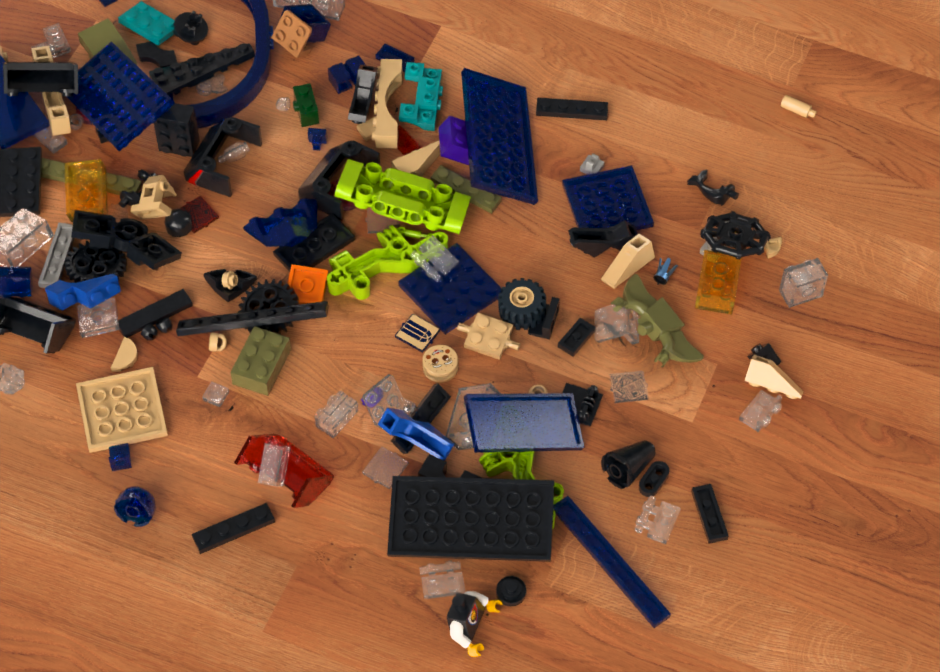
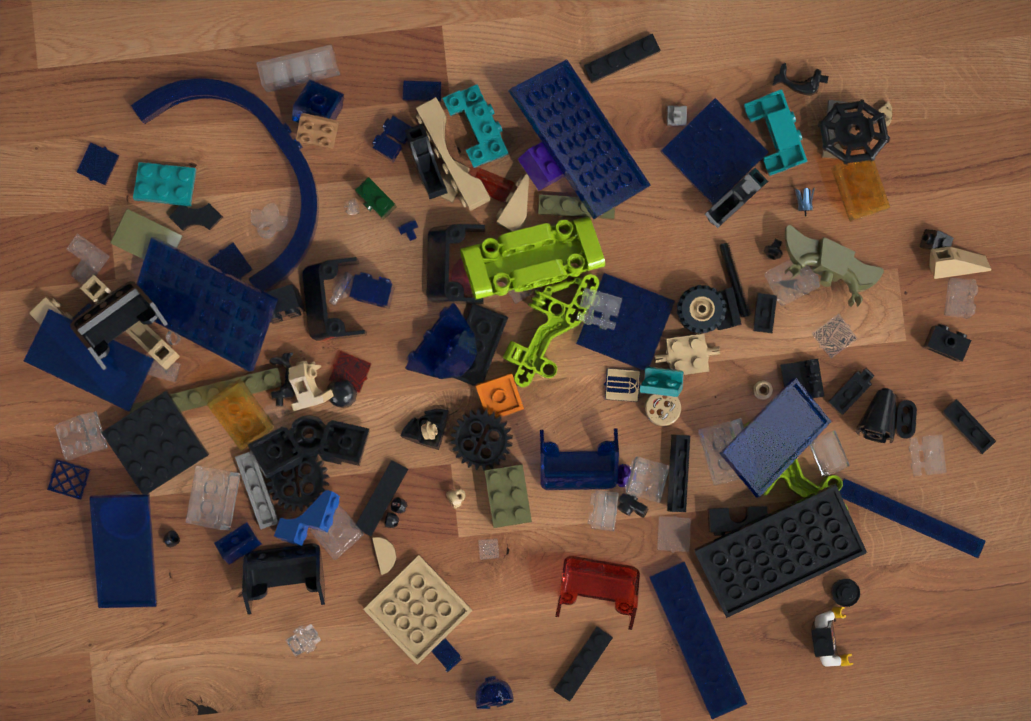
camera: 30 degrees left, 30 degrees up
black wing [149,43,255,101] -> none
black plate [173,11,208,45] -> none
black tile [176,301,329,336] -> none
clear brick [258,443,291,487] -> none
blue arch [378,408,454,461] -> none
clear plate [419,560,465,599] -> none
tan slope [601,234,655,289] -> none
clear brick [779,258,828,308] -> none
none -> clear blue brick [349,272,395,309]
none -> clear blue windscreen [540,428,619,490]
none -> black plate [617,493,649,518]
none -> teal bracket [640,367,684,397]
none -> clear blue plate [649,561,747,720]
none -> black axle [719,243,751,318]
none -> teal bracket [744,89,808,176]
none -> black plate [764,238,783,260]
none -> clear brick [808,430,850,477]
none -> black hinge [828,368,875,415]
none -> black brick [923,324,972,362]

